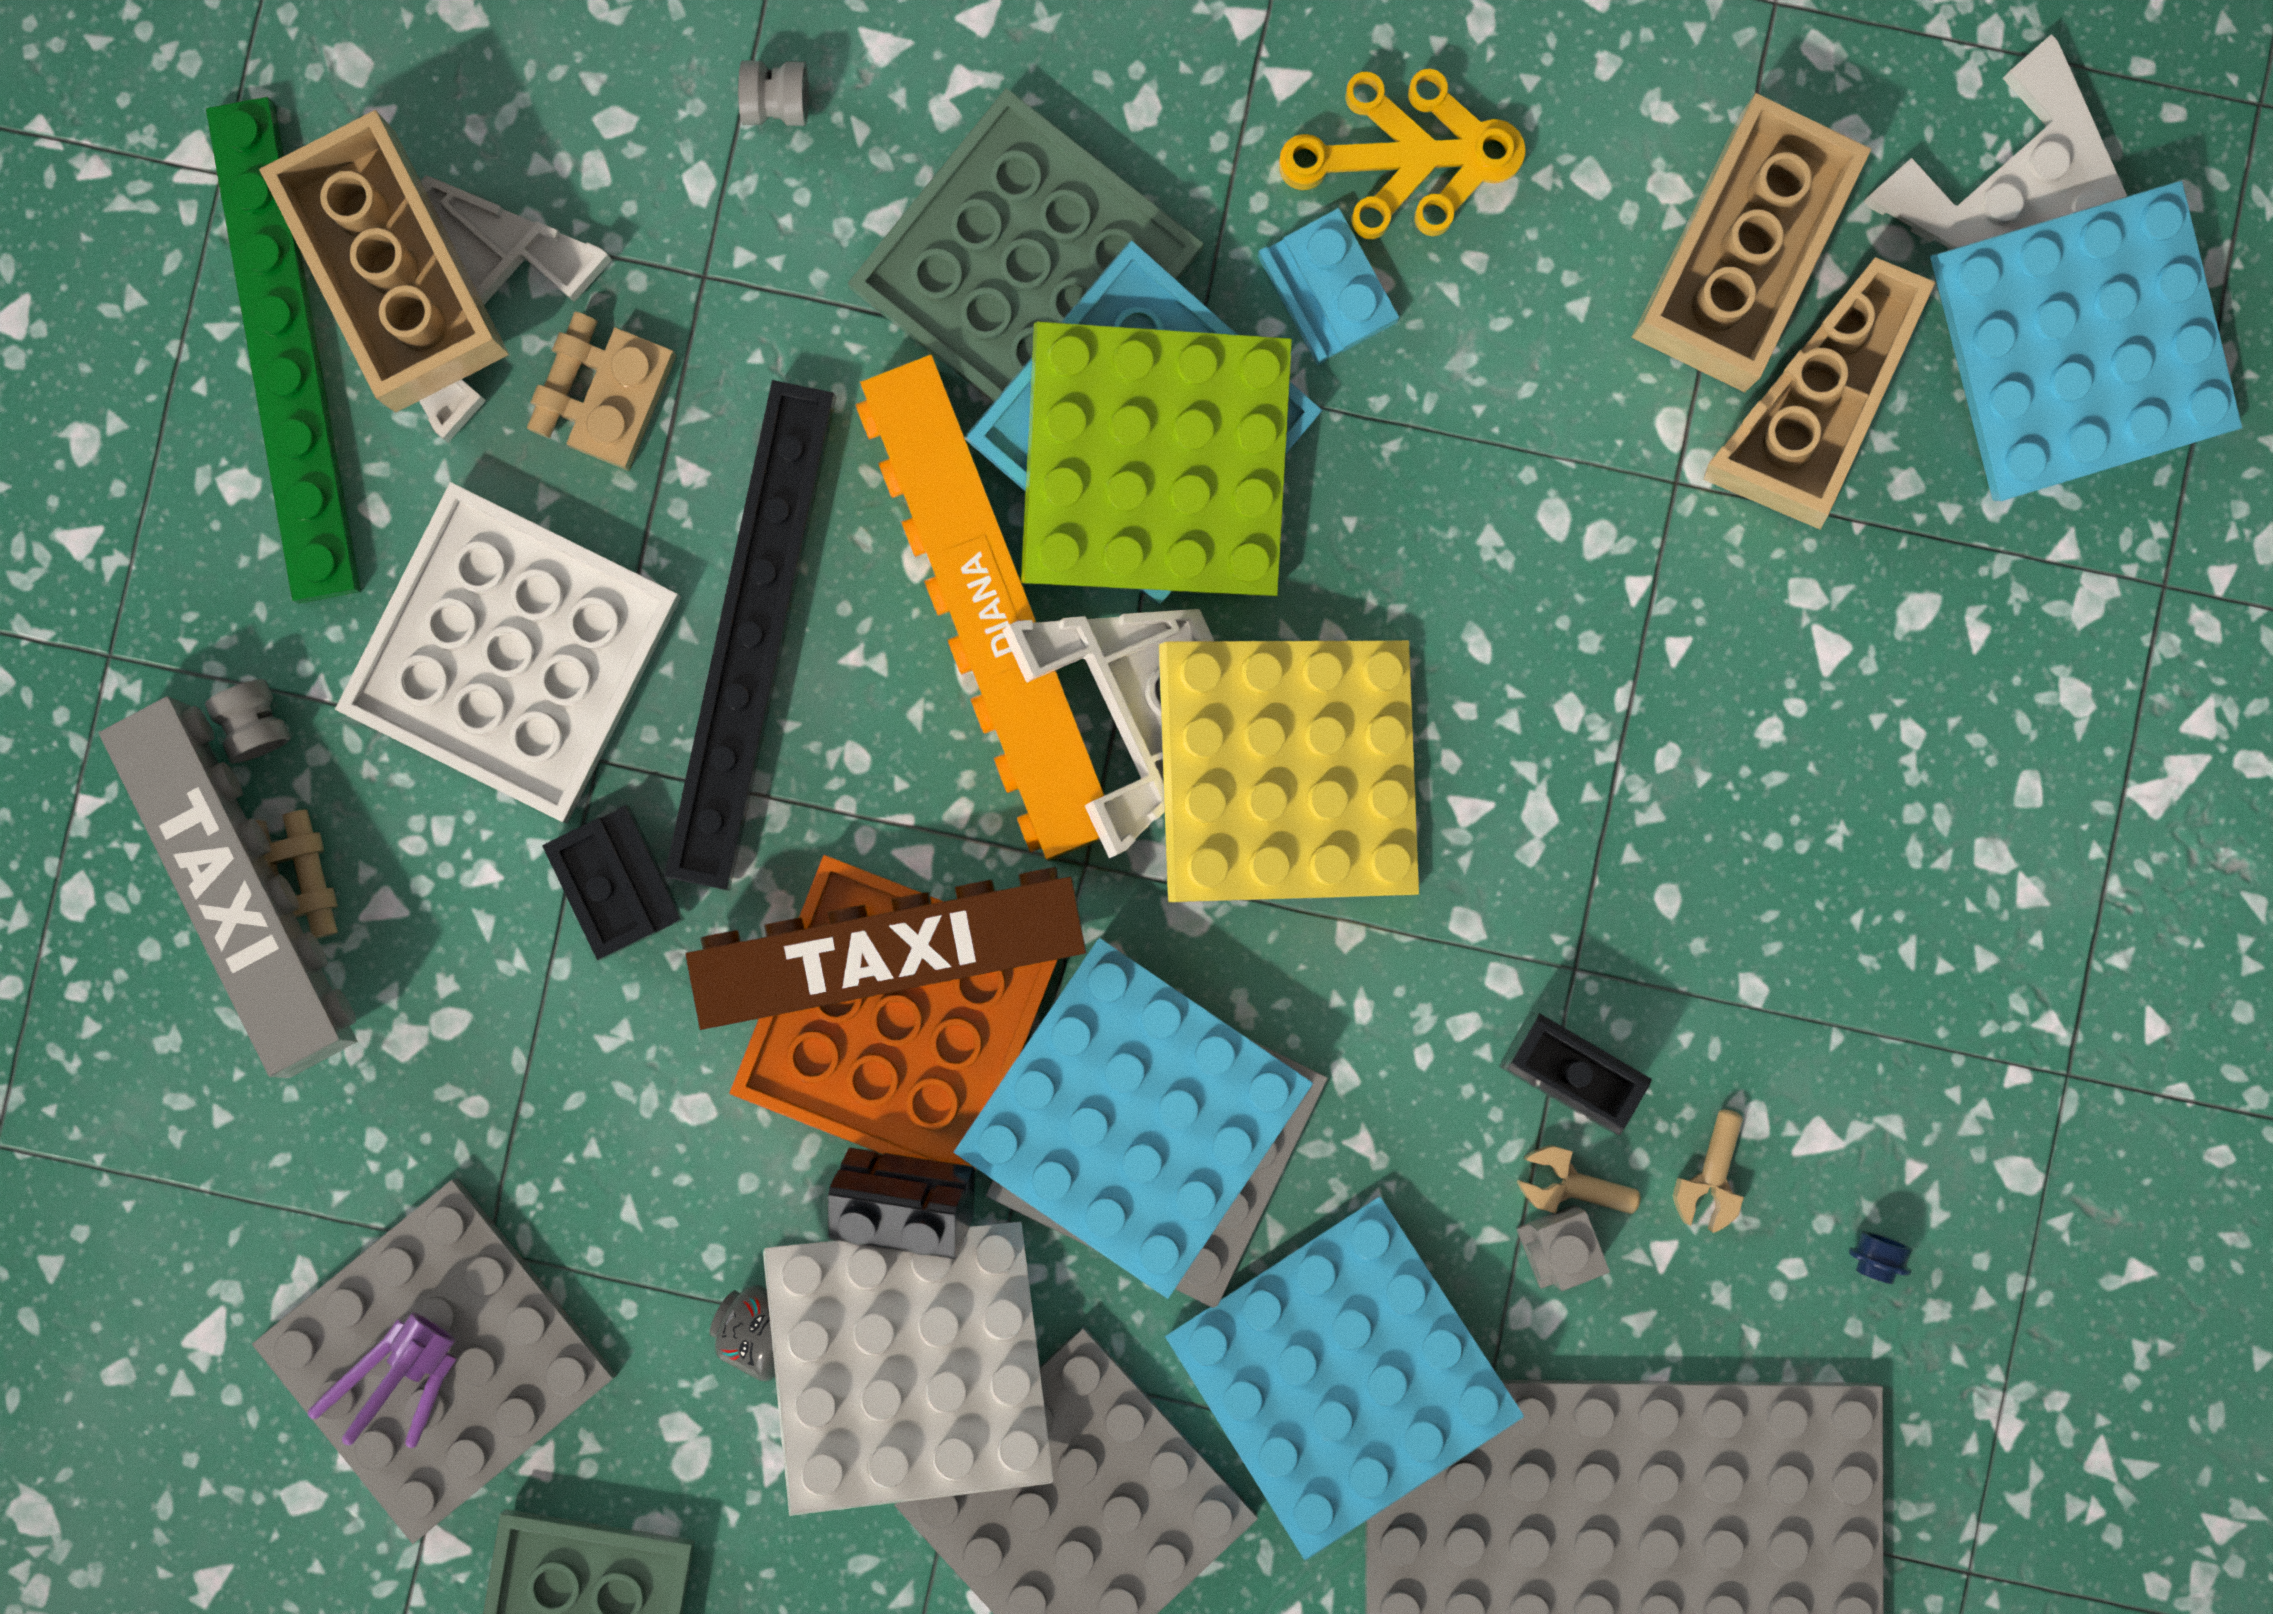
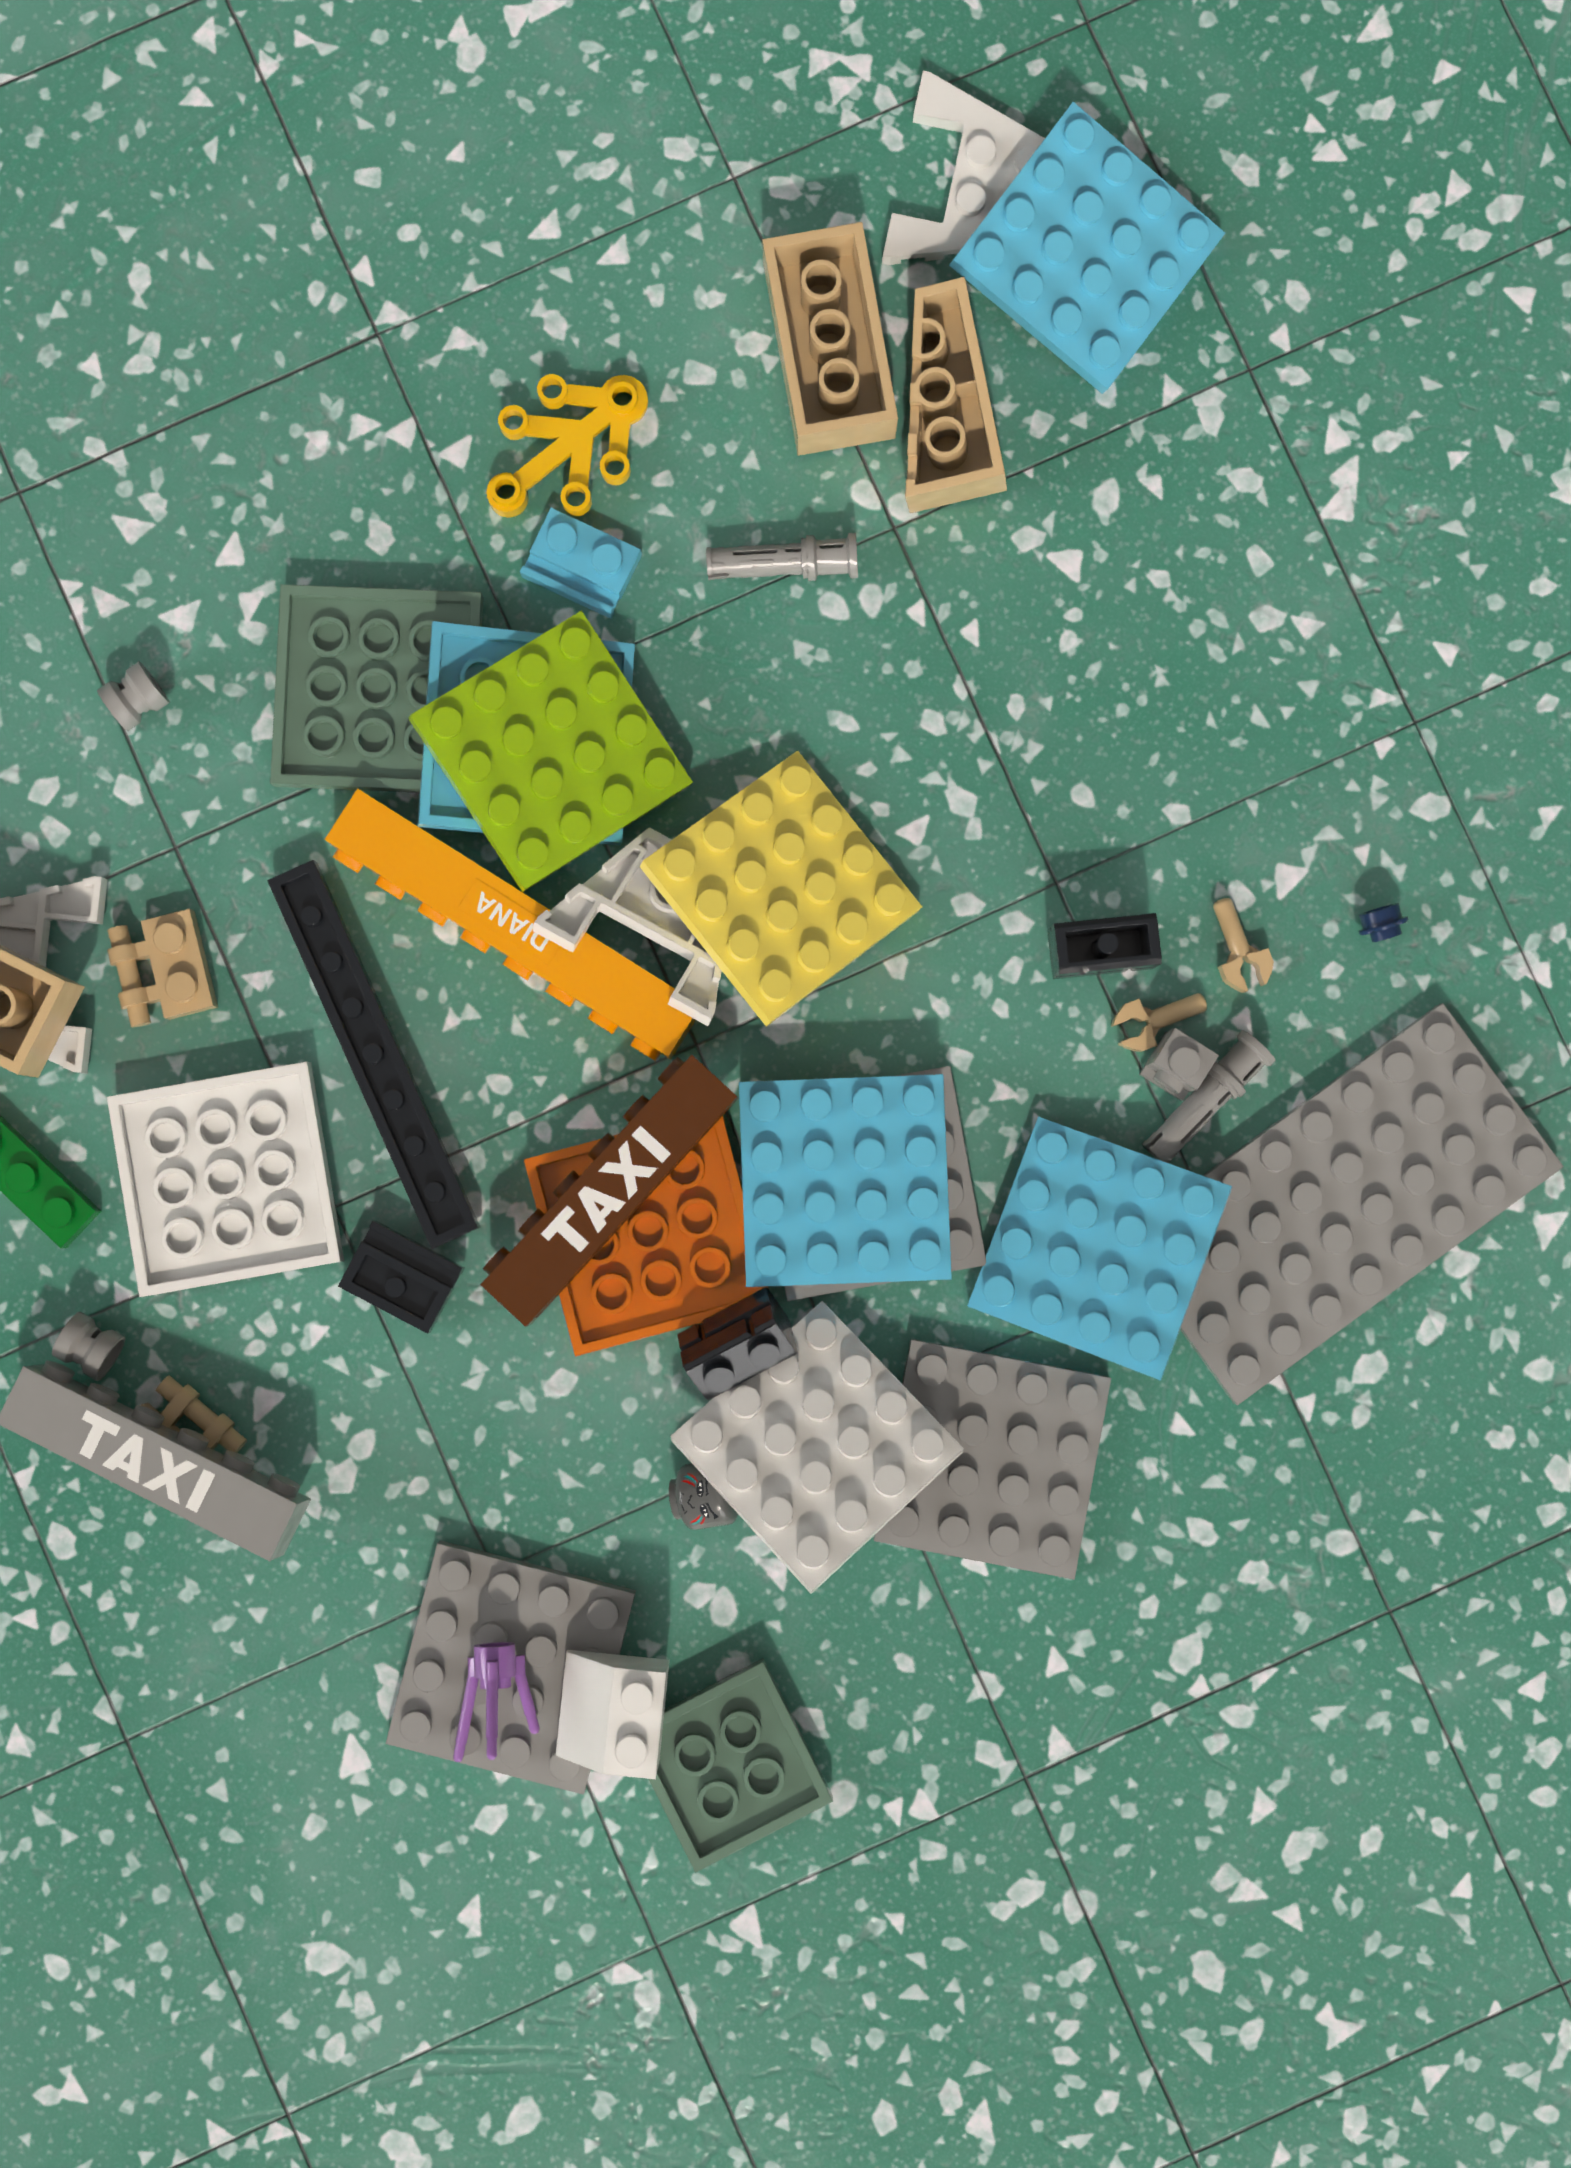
camera: 35 degrees left, 0 degrees up
none -> white slope [556,1650,669,1779]
none -> light grey pin [706,533,858,581]
none -> light grey pin [1142,1030,1276,1163]

